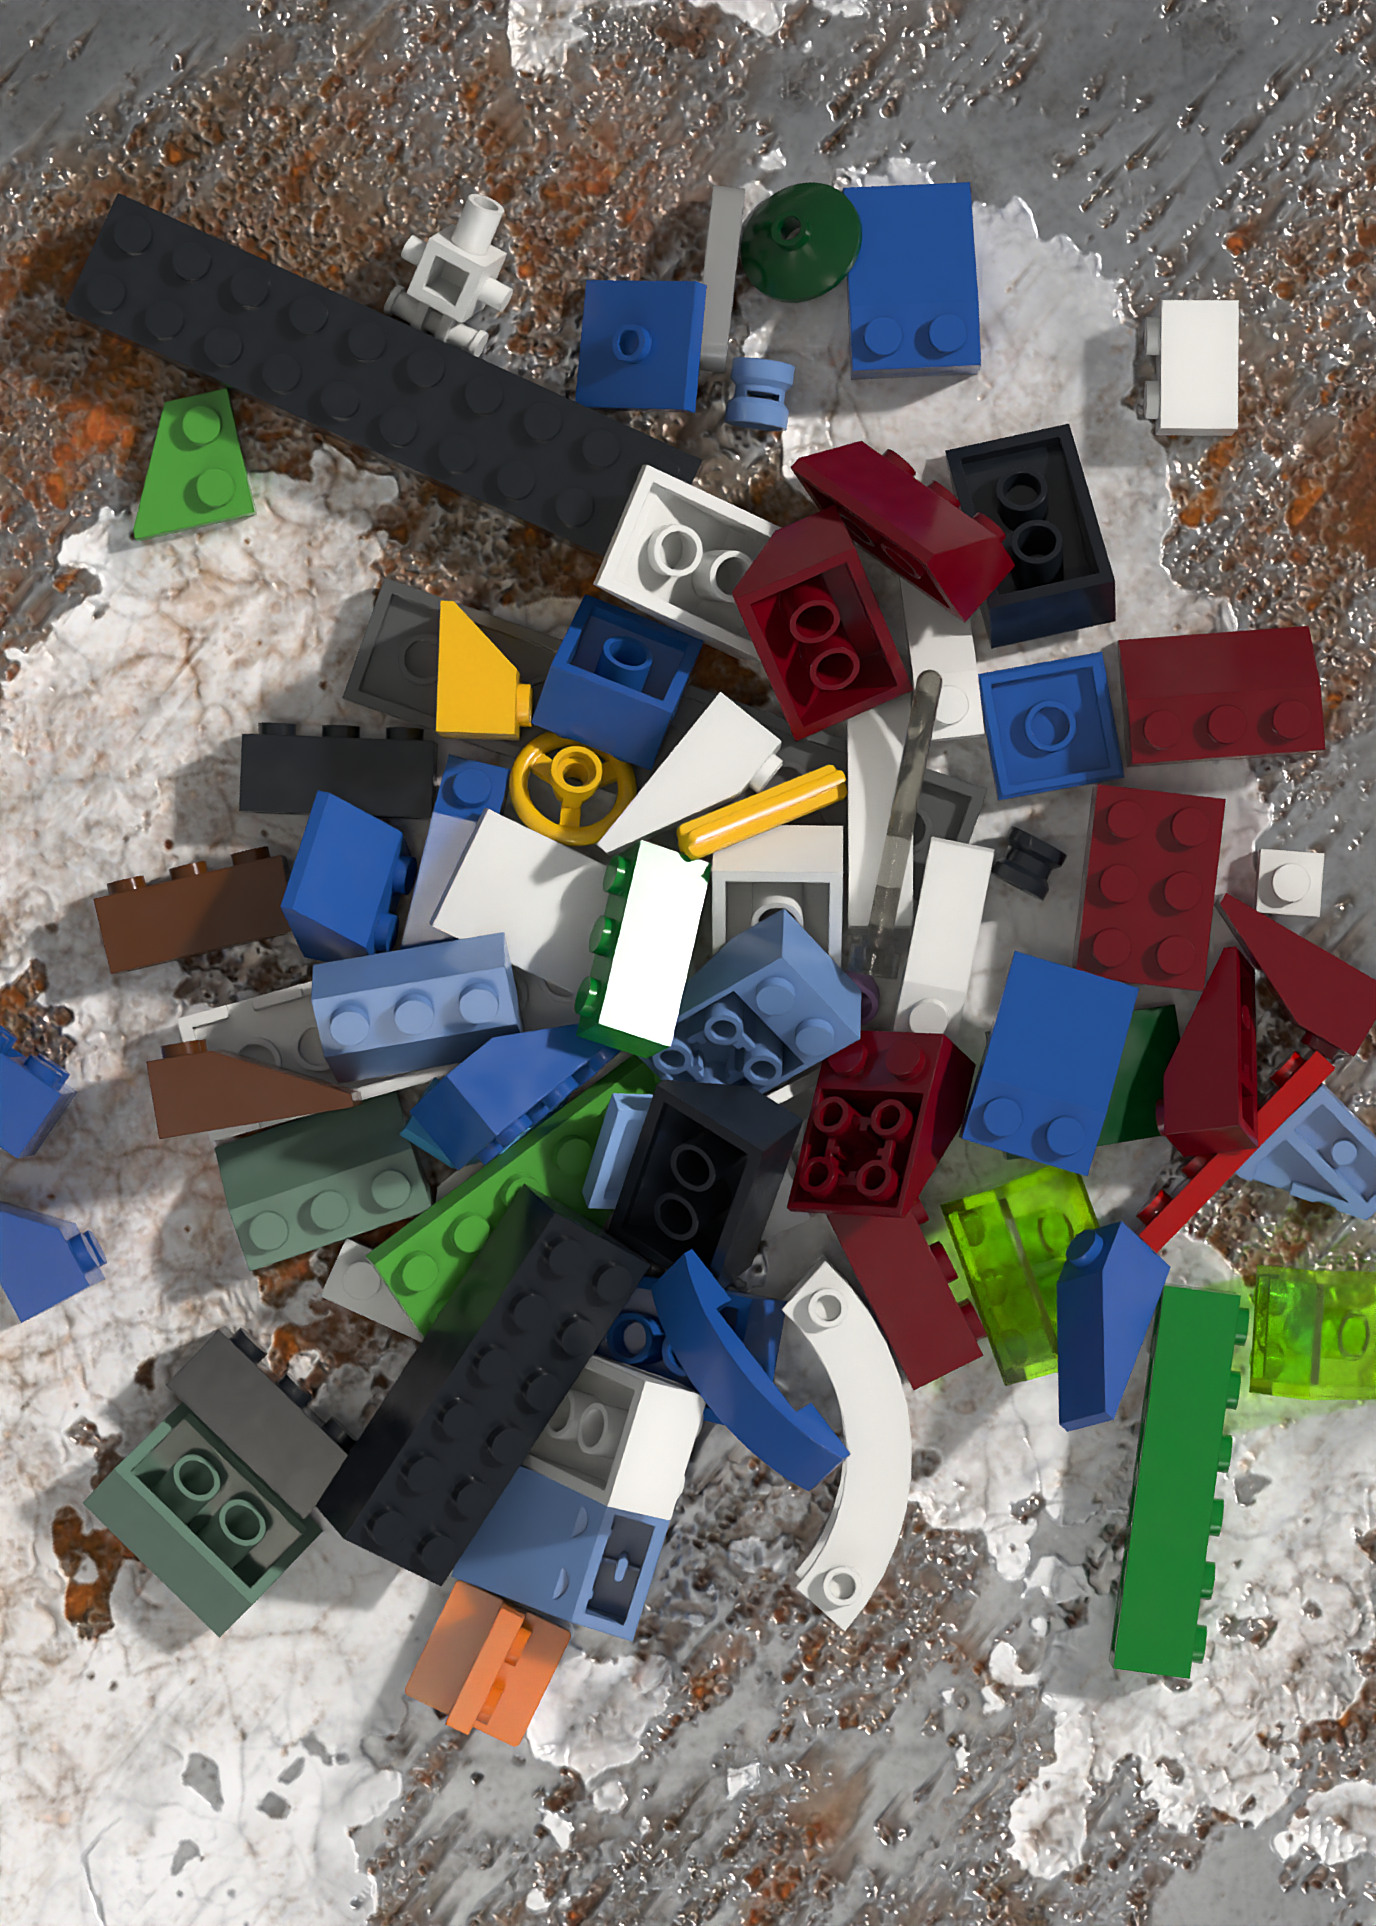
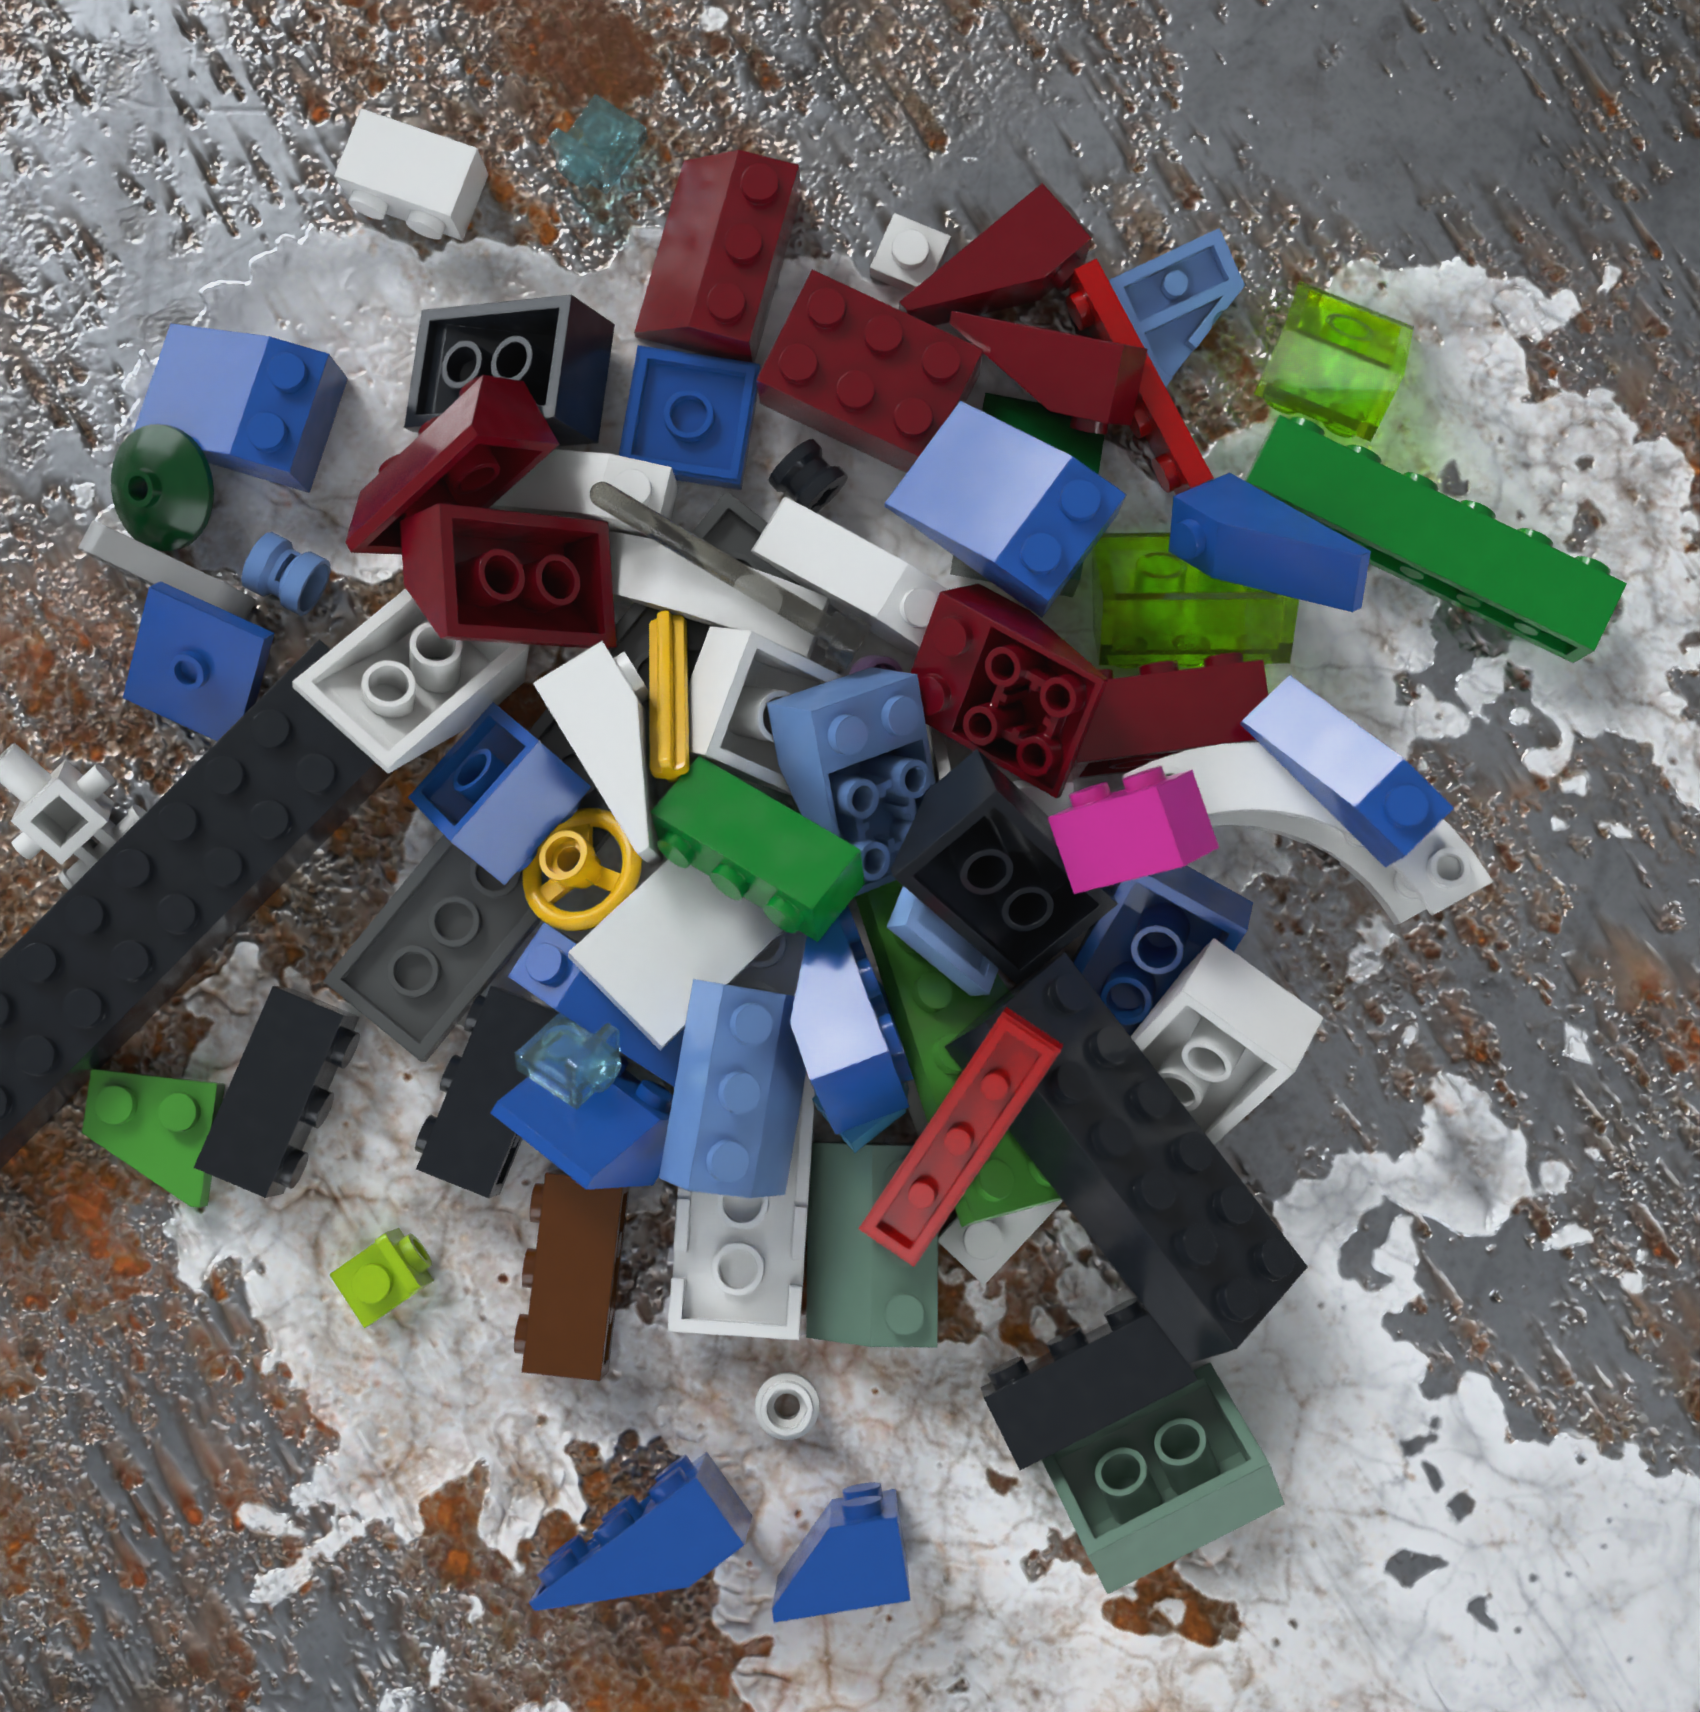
camera: 70 degrees left, 5 degrees down
reddish brown slope [146,1039,363,1139] -> none
orange bracket [405,1580,571,1747] -> none
yellow slope [436,601,534,741] -> none
medium blue slope [451,1465,670,1642] -> none
blue slope [651,1249,851,1491] -> none
none -> black brick [194,986,360,1198]
none -> lime bracket [329,1228,434,1328]
none -> clear light blue bracket [515,1012,622,1110]
none -> clear light blue bracket [548,94,648,195]
none -> white plate [754,1372,820,1440]
none -> red tile [858,1007,1064,1267]
none -> dark pink brick [1047,766,1219,894]
none -> slope [1240,675,1454,868]

